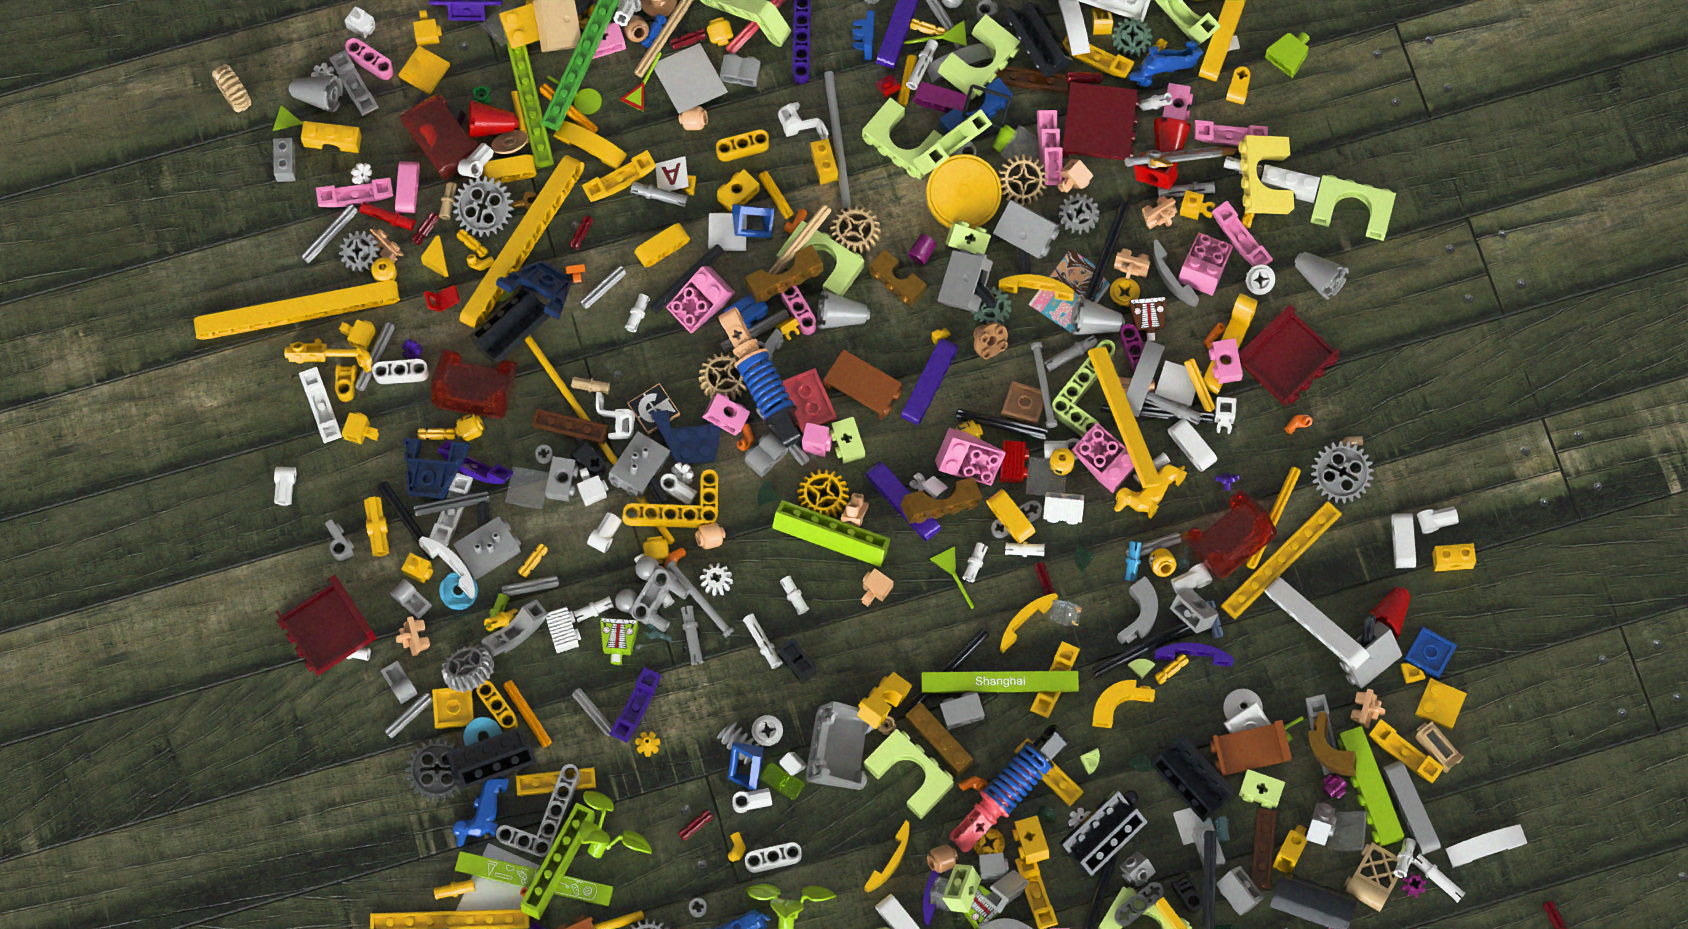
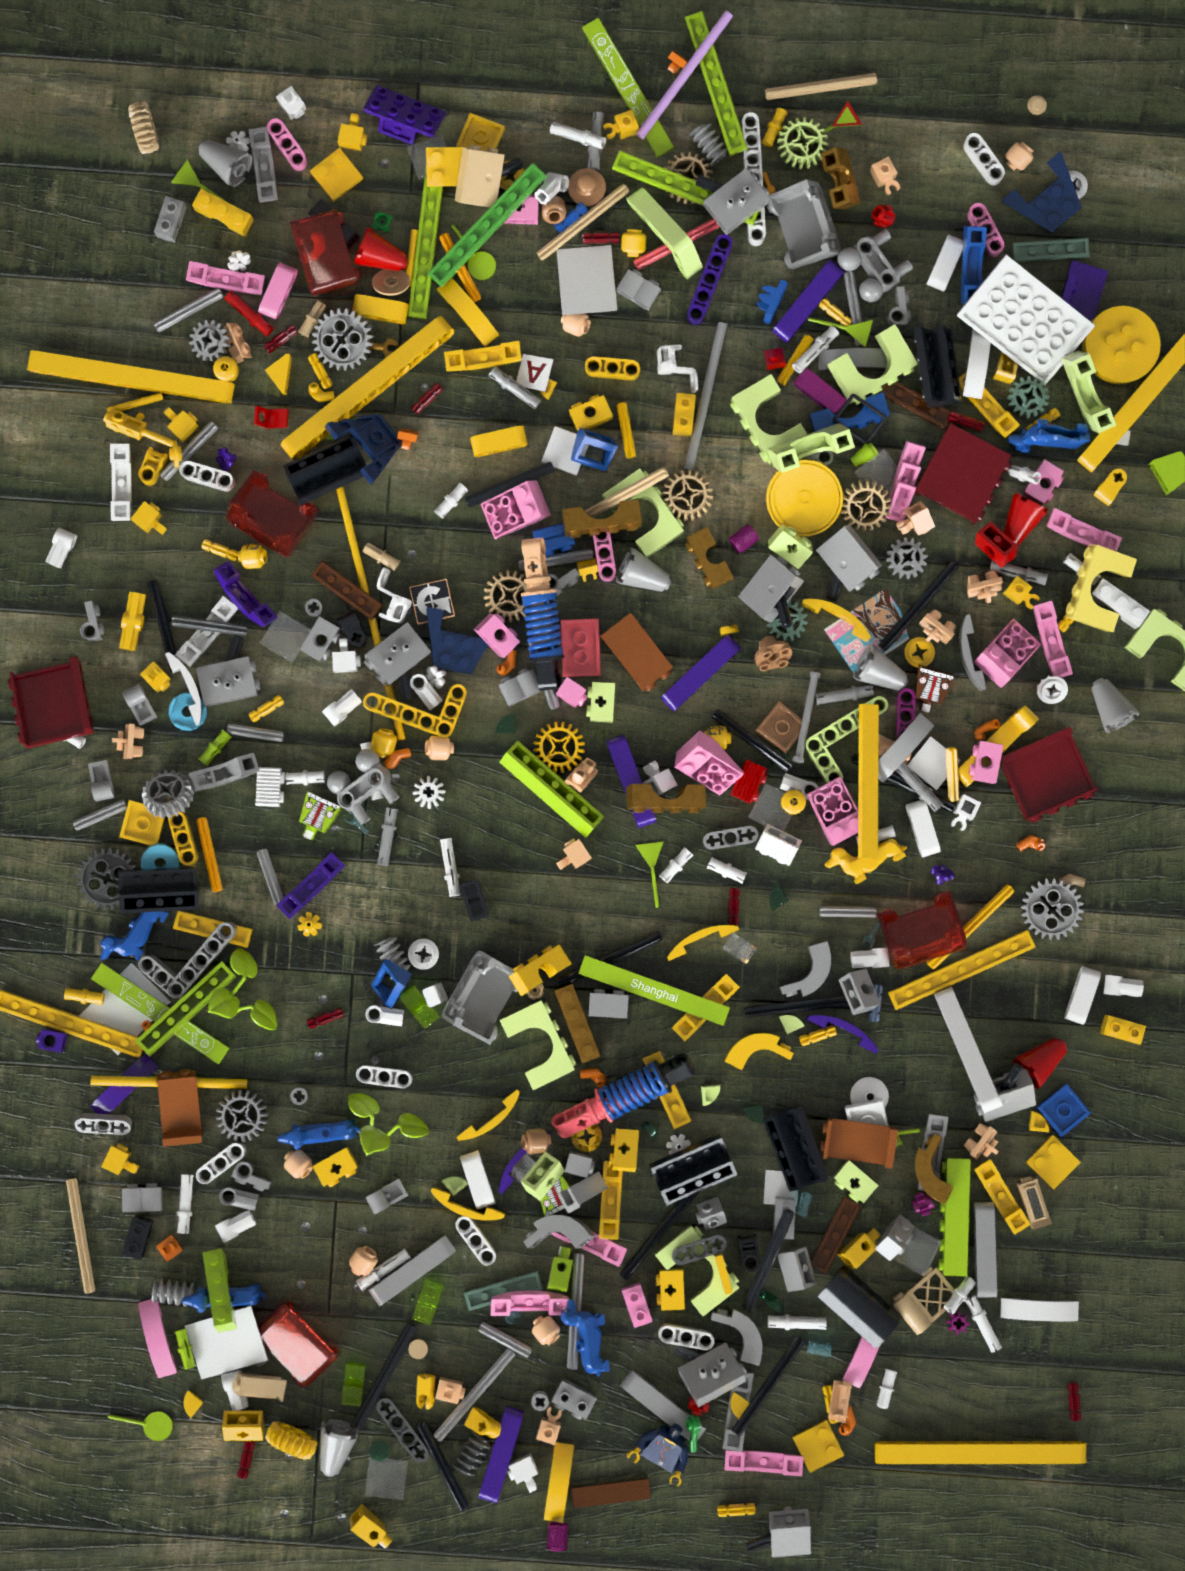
camera: 15 degrees right, 15 degrees up
dark blue wing [403,438,470,499] -> none
white piece [458,143,494,178] -> none
yellow pin [484,608,519,631] -> none
light grey axle [580,266,626,309] -> none
piece [619,52,662,112] -> none
light grey bar [665,560,734,638] -> none
yellow arm [728,832,746,862] -> none
white pin [780,575,809,615] -> none
orange arm [784,209,807,234] -> none
yellow beam [986,489,1035,544] -> none
black hinge [1122,790,1139,807] -> none
light grey sword [1124,146,1239,168] -> none
dark azure pin [1125,541,1142,581] -> none
yellow head [1149,548,1176,577] -> none
none -> yellow bar [106,392,164,412]

